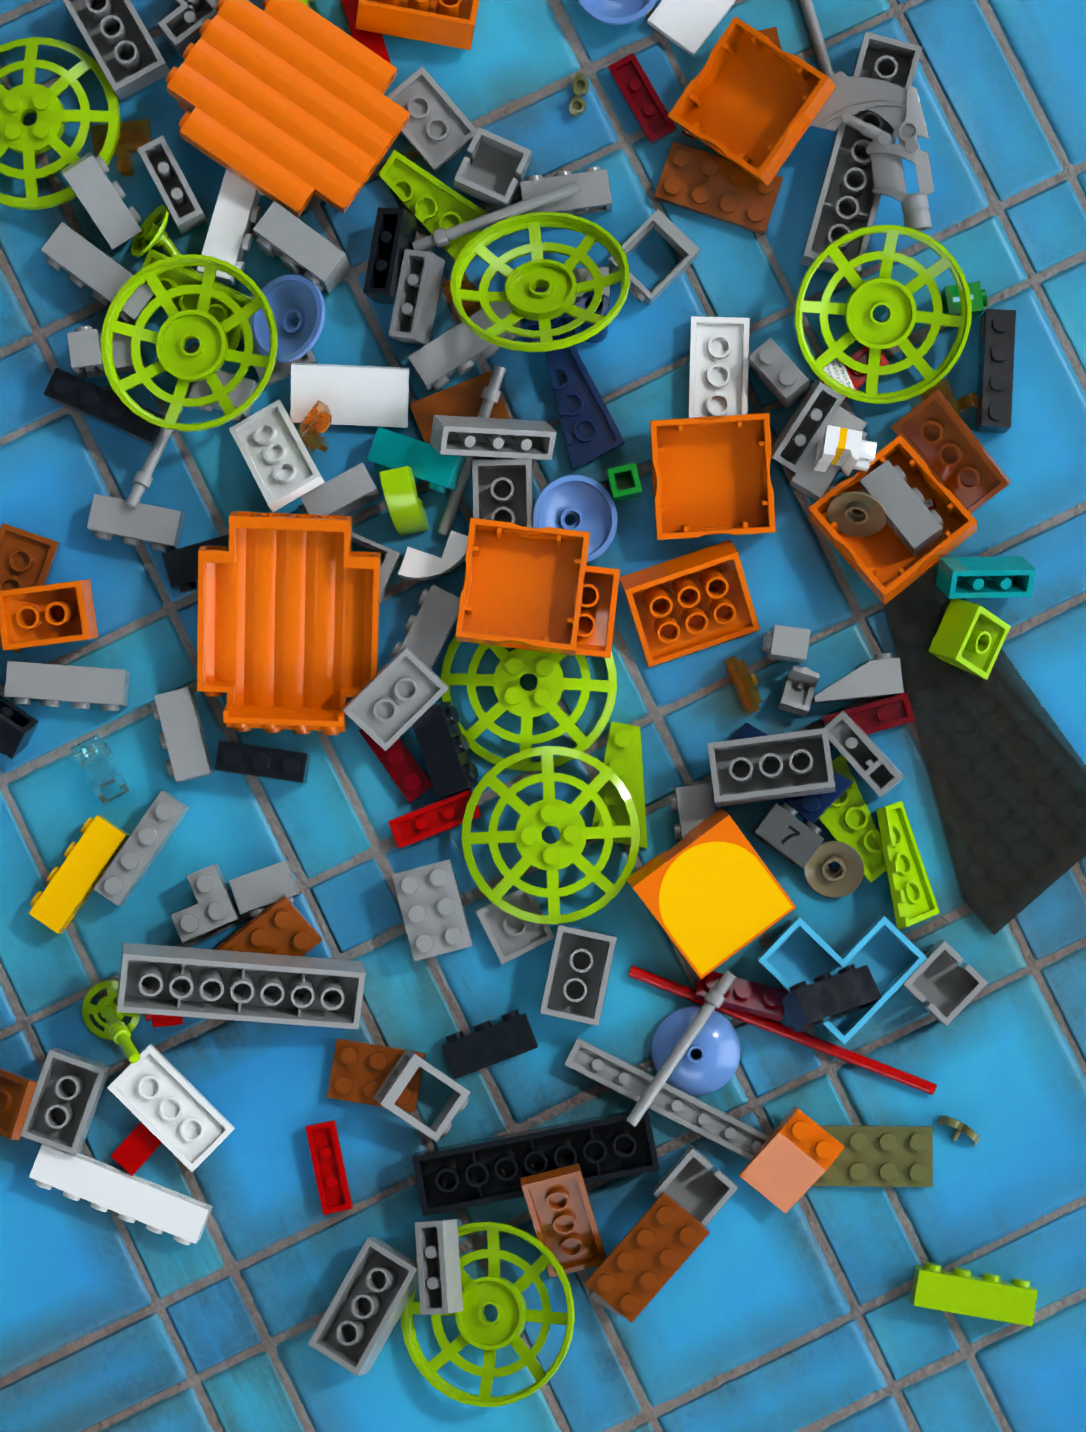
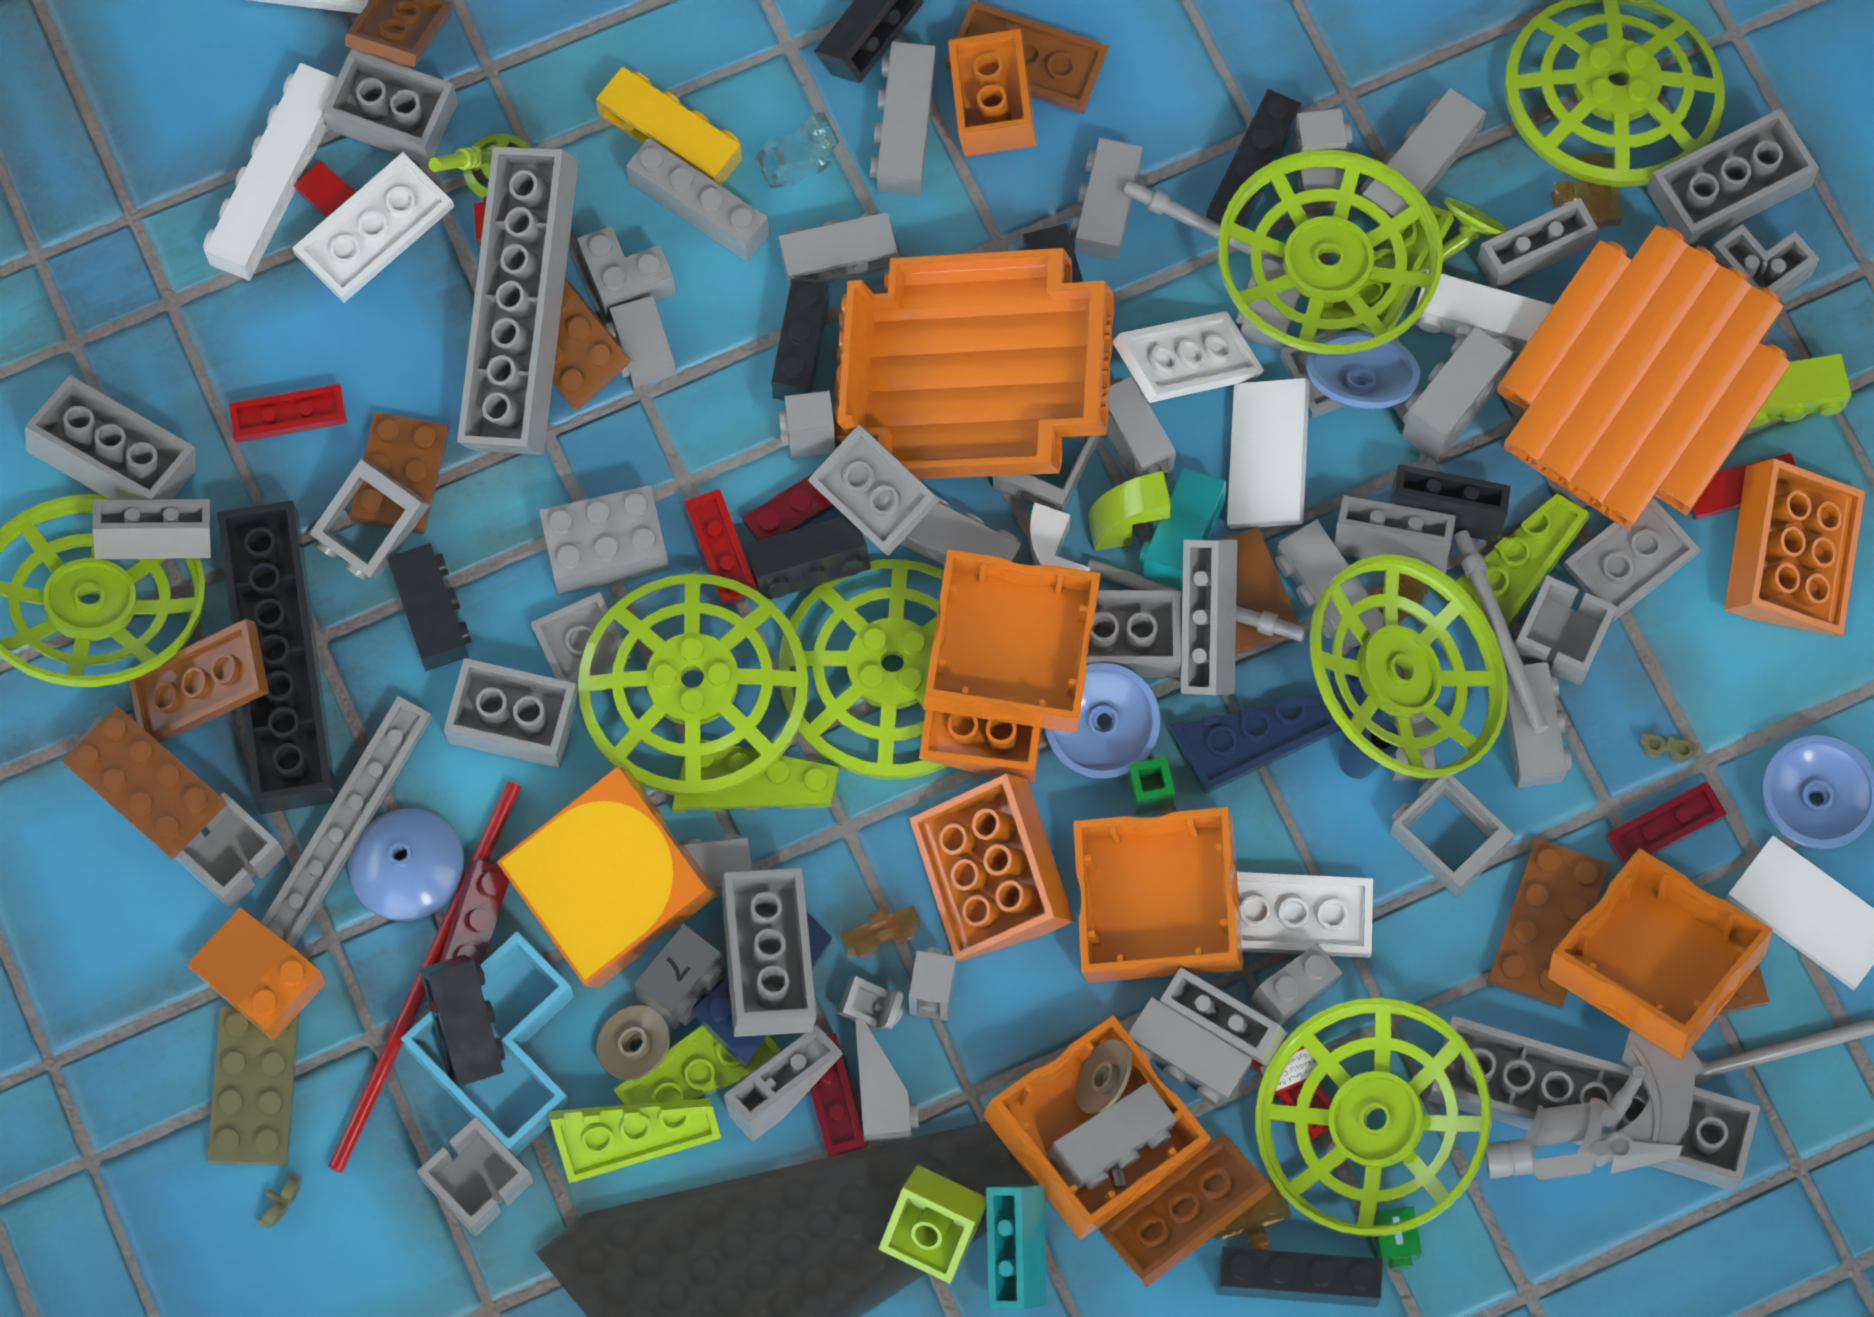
camera: 90 degrees right, 15 degrees down
light grey brick [61,152,143,250] -> none
clear orange bracket [298,400,332,453] -> none
light grey bar [626,971,736,1127] -> none
white hips [814,425,877,476] -> none
lime brick [909,1262,1038,1327] -> none
none -> light grey brick [778,391,836,458]

